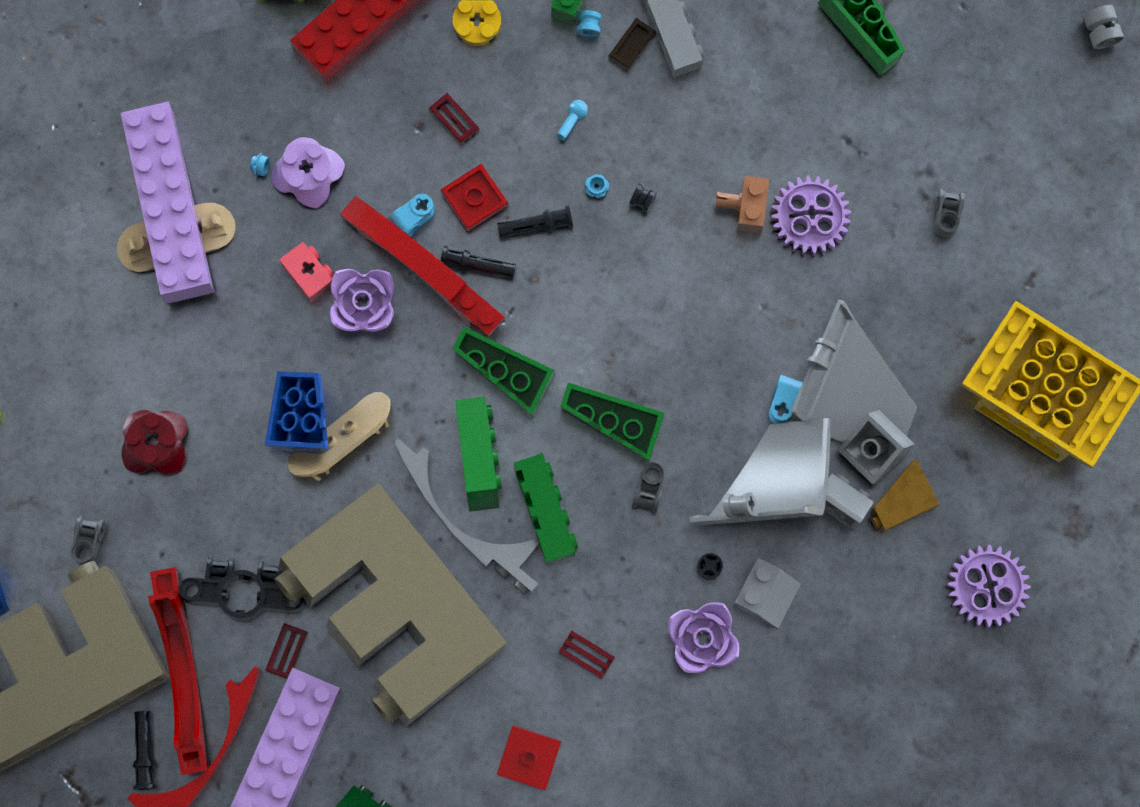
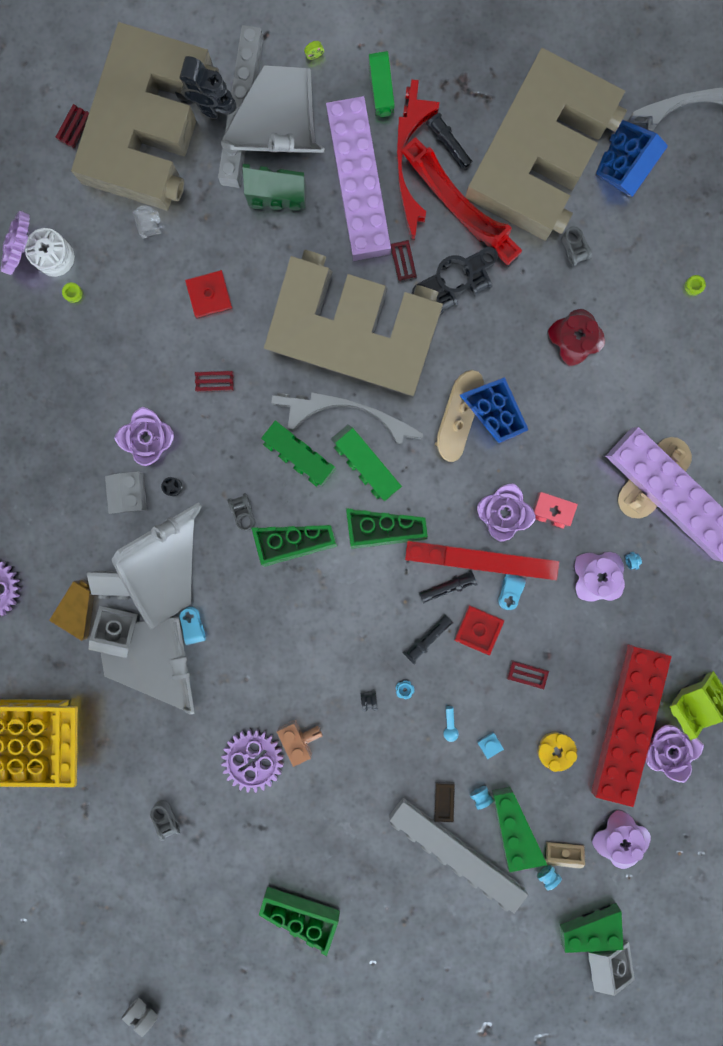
camera: 150 degrees right, 10 degrees up
none -> medium azure plate [477,732,504,759]

